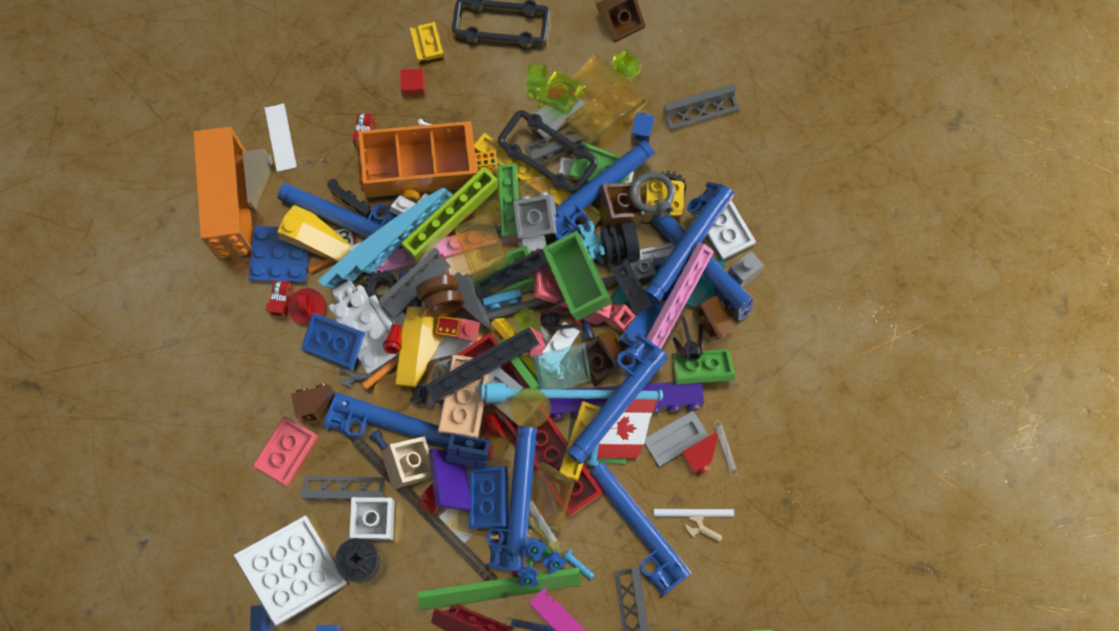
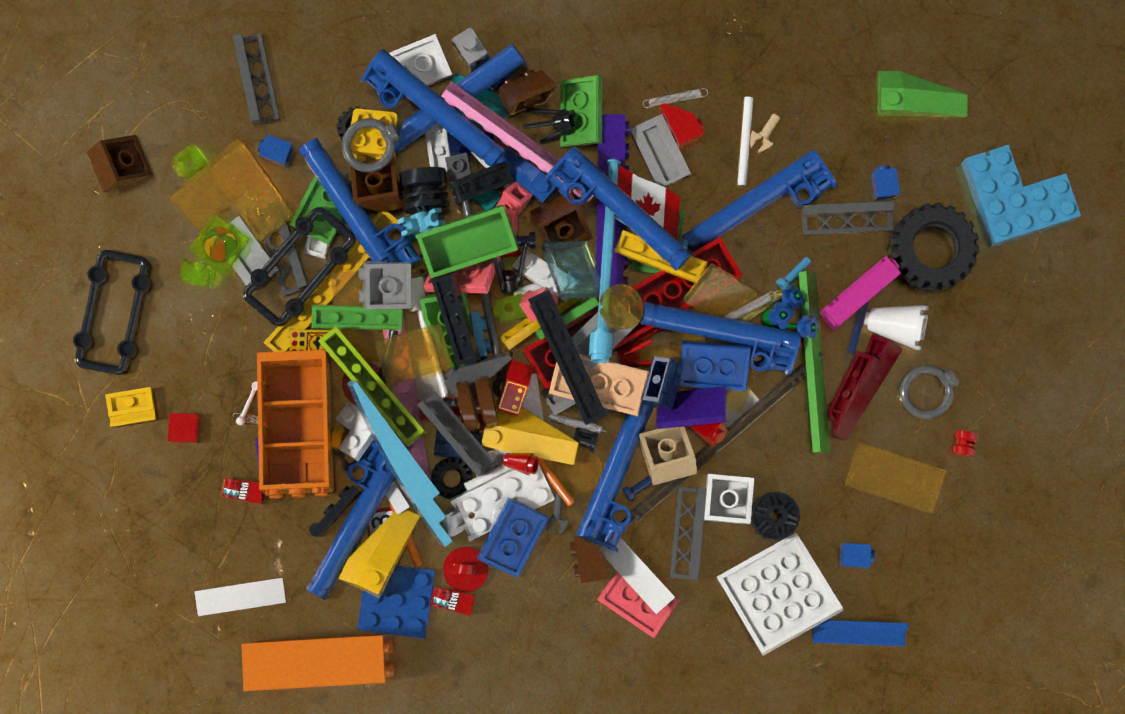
camera: 85 degrees left, 10 degrees up
dark tan slope [242,148,273,210] -> none
none -> white sticker [599,538,675,614]

